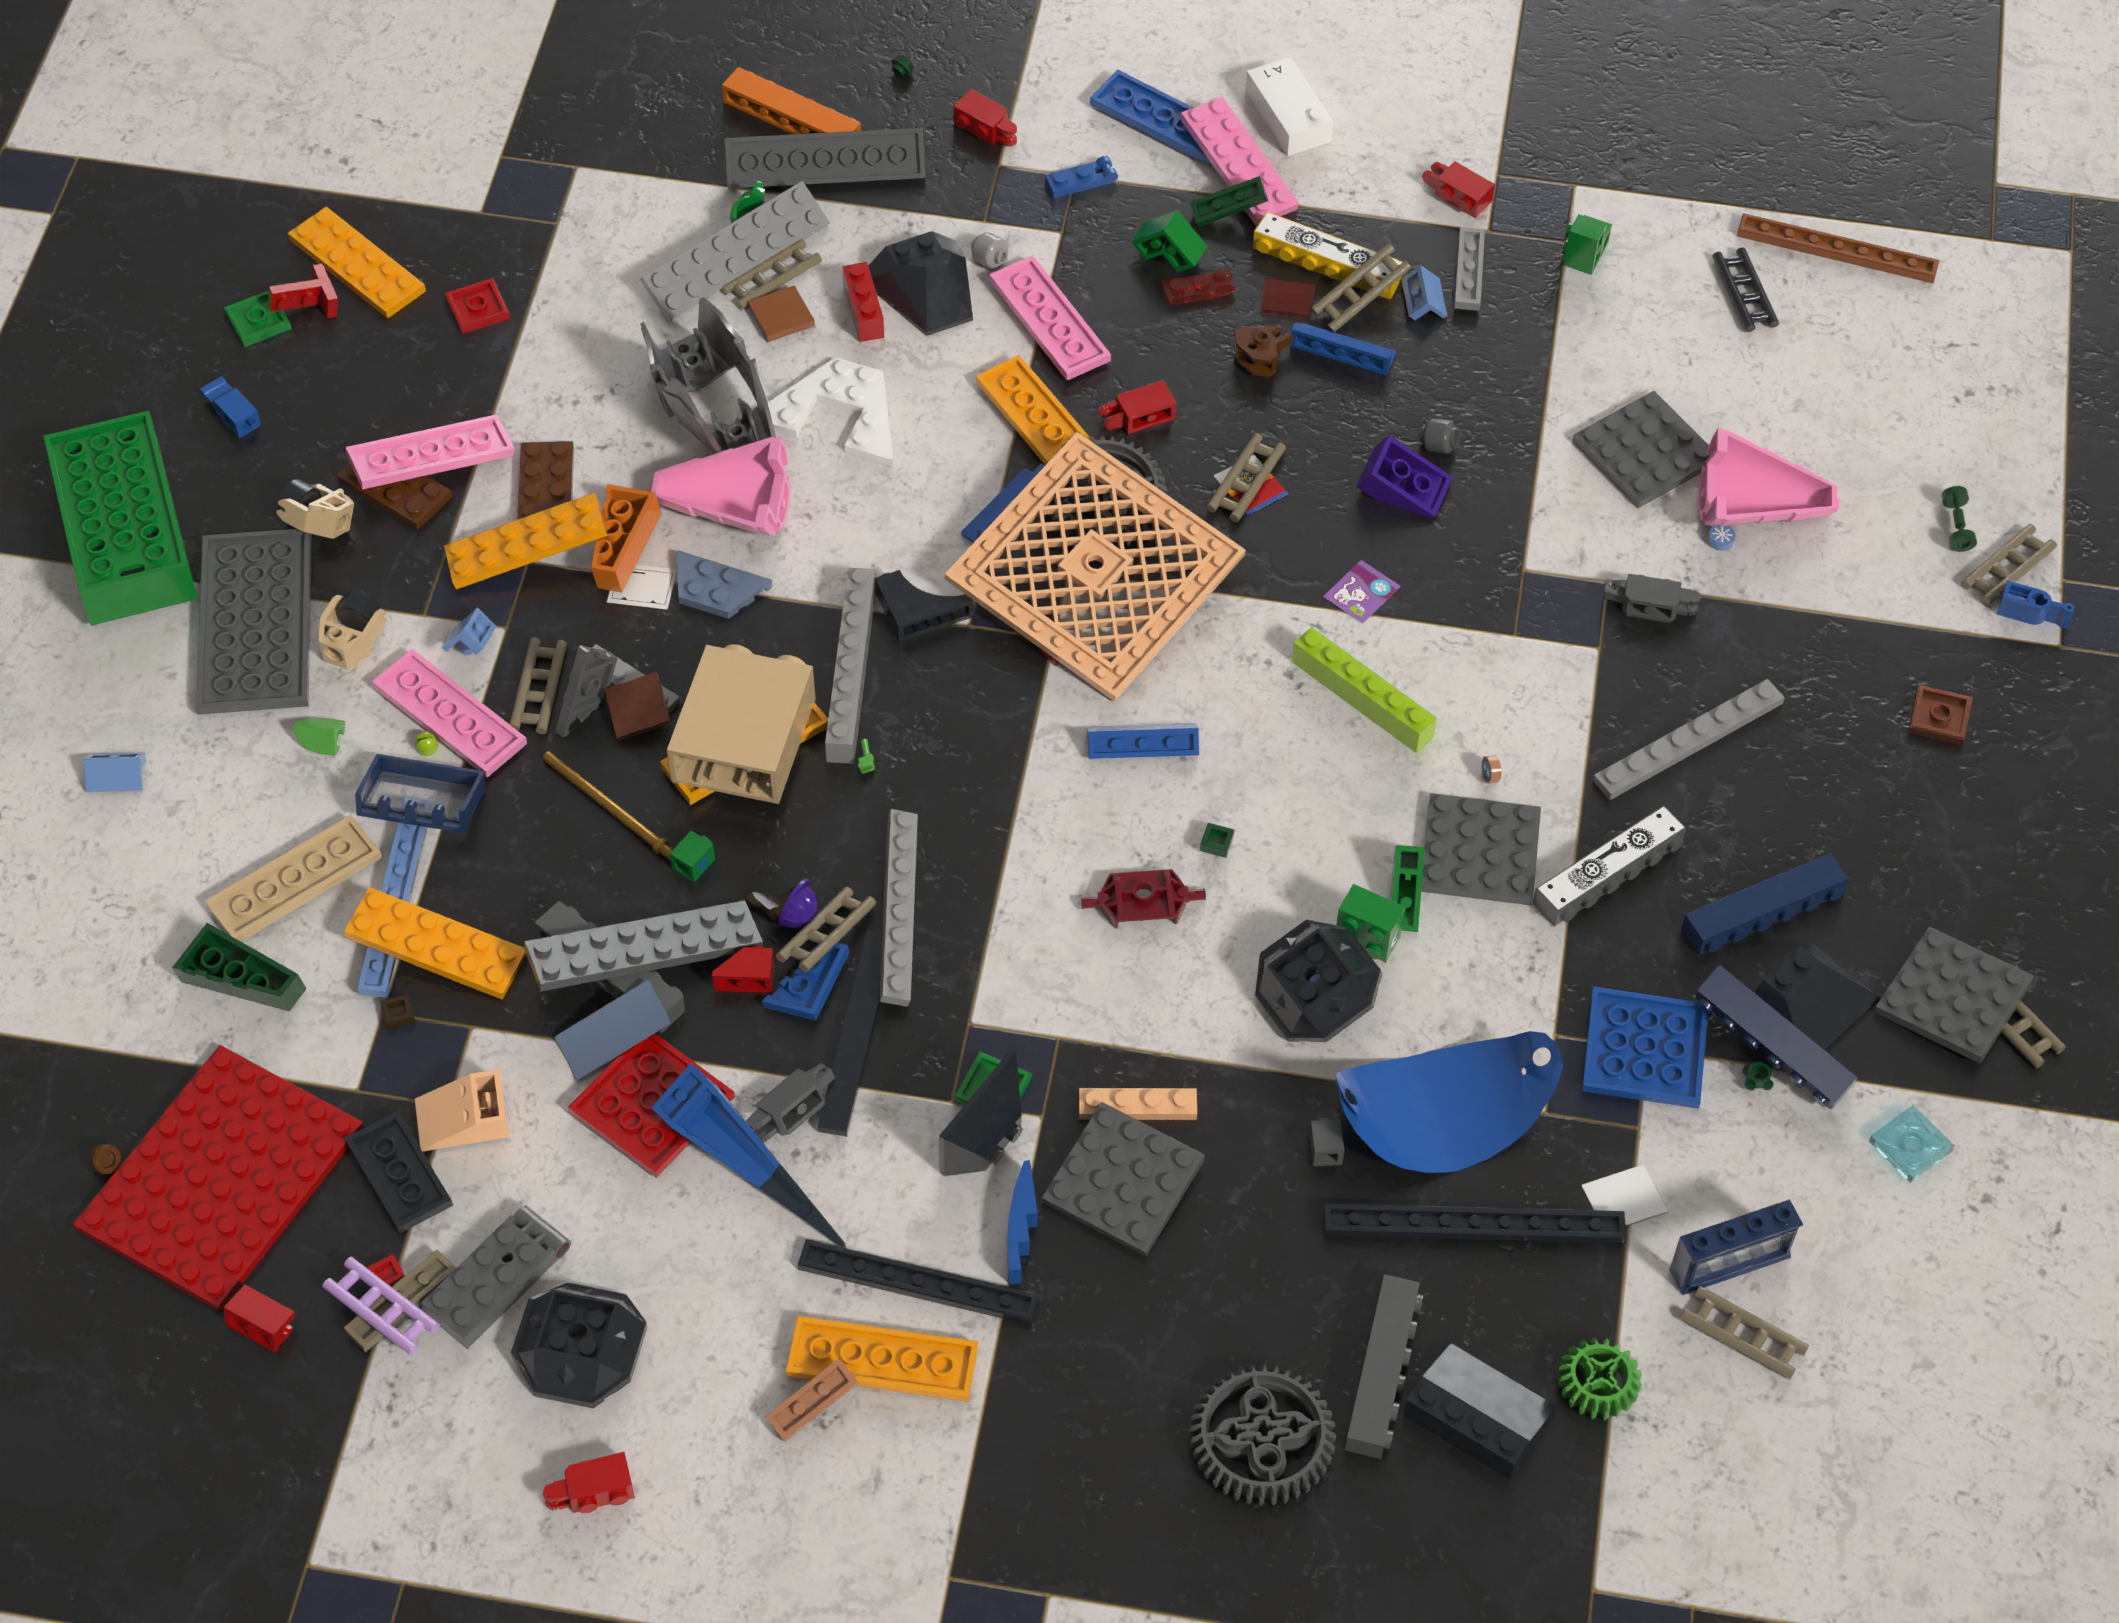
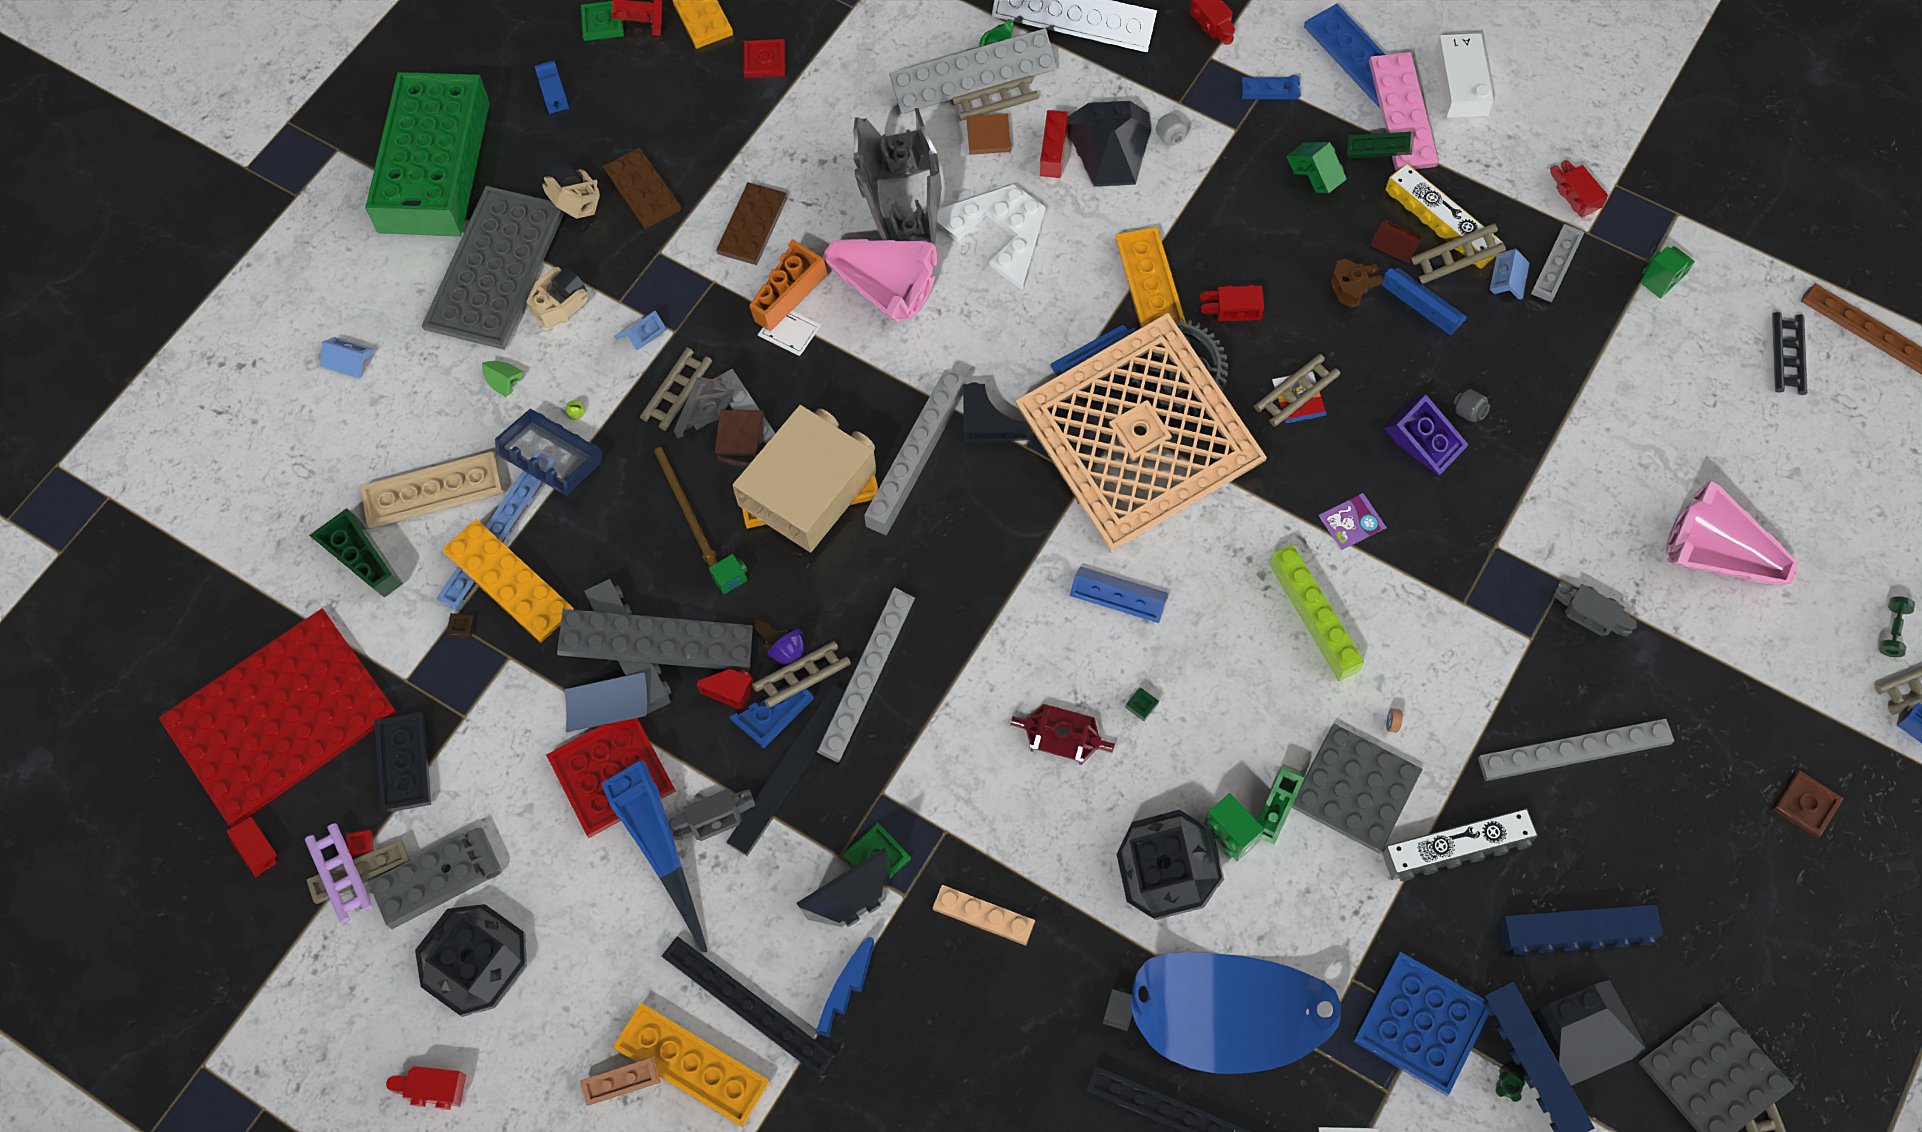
camera: 25 degrees right, 10 degrees up
reddish brown tile [89,1144,121,1174] -> none
bright pink plate [346,415,514,489] -> none
bright pink plate [372,649,527,777] -> none
light nougat slope [415,1069,510,1152] -> none
light orange plate [444,492,608,589] -> none
sand blue wing [676,550,773,619] -> none
bright green hand [857,739,875,774] -> none
bright pink plate [989,255,1111,381] -> none
dark grey plate [1042,1102,1205,1257] -> none
clear red hinge [1162,269,1236,305] -> none
dark grey plate [1573,391,1710,509] -> none
medium blue tile [1708,525,1736,550] -> none

